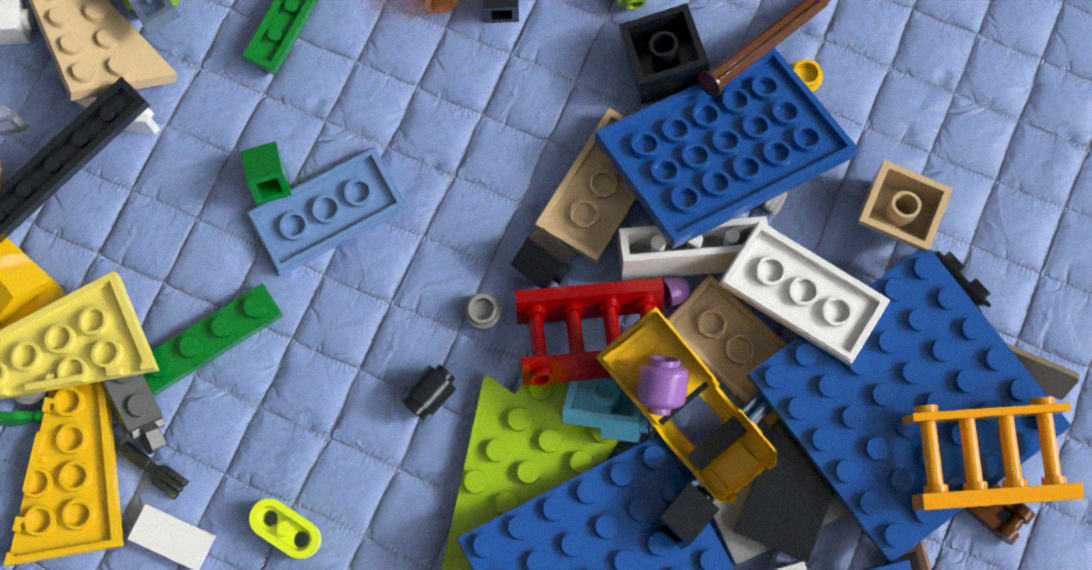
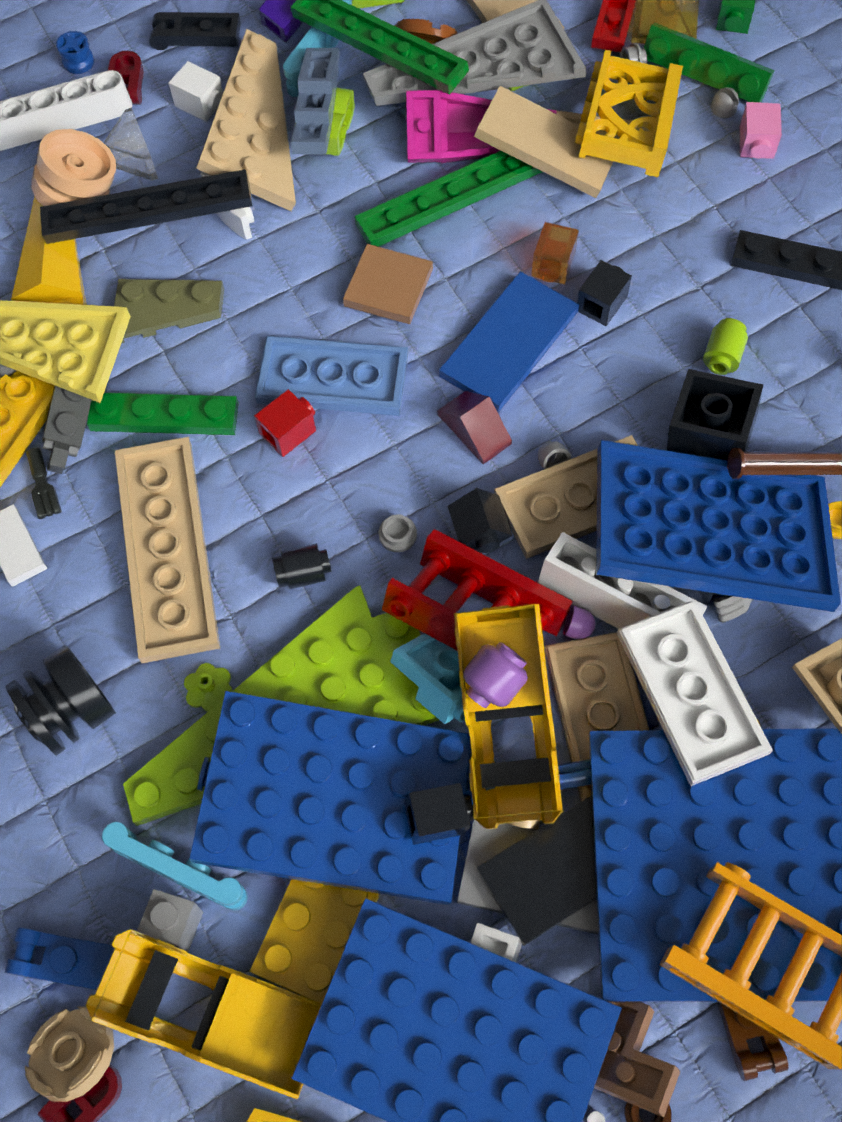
camera: 40 degrees right, 10 degrees down
green brick [241,141,292,205] -> none
neon yellow plate [249,498,321,559] -> none
none -> olive wing [114,279,224,344]
none -> tan plate [115,437,220,663]
none -> lime plant [184,663,233,712]
none -> red brick [254,389,316,457]
none -> medium nougat tile [343,244,433,324]
none -> slope [437,391,512,464]
none -> blue tile [439,271,579,412]
none -> light grey hinge [538,441,571,469]

